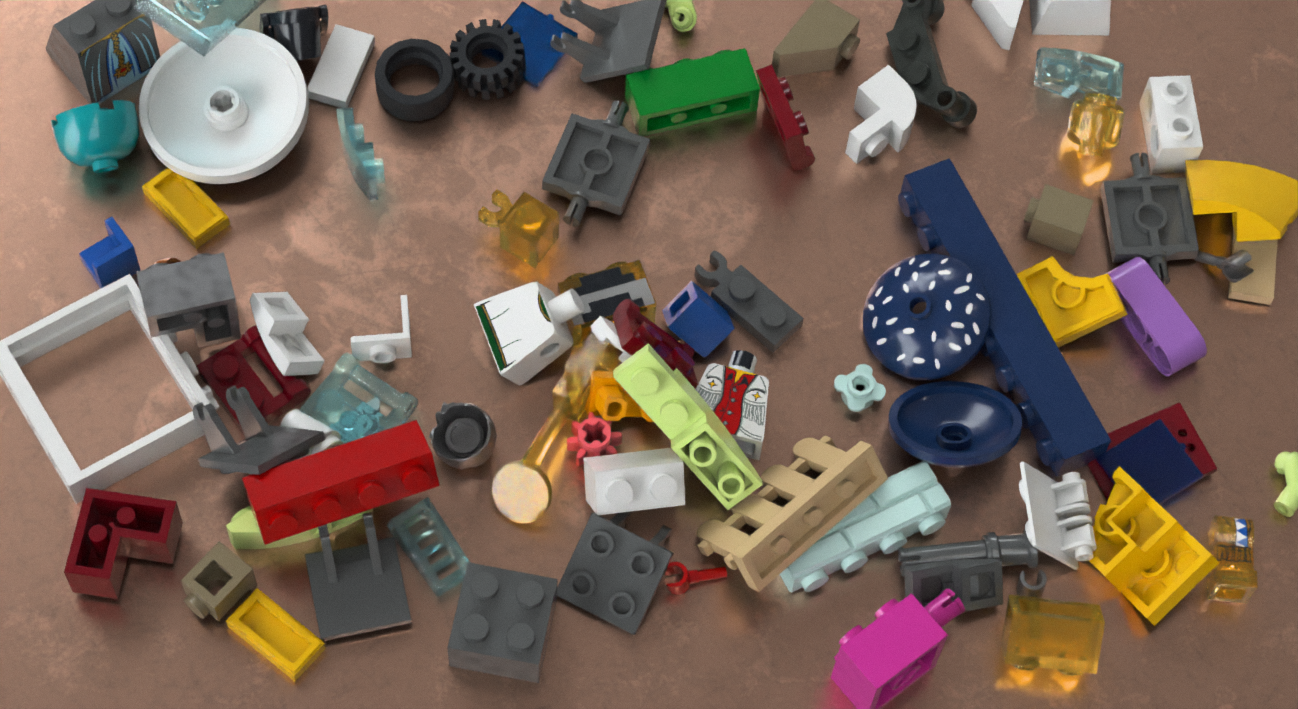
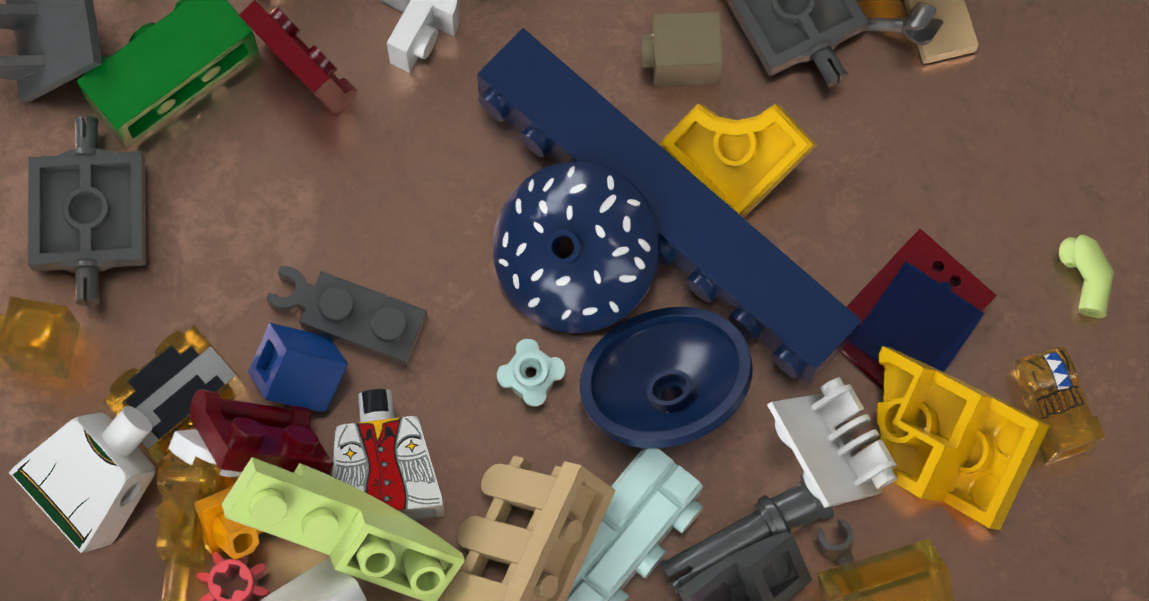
camera: 20 degrees left, 10 degrees up
medium lavender beam [1103,257,1207,376] -> none

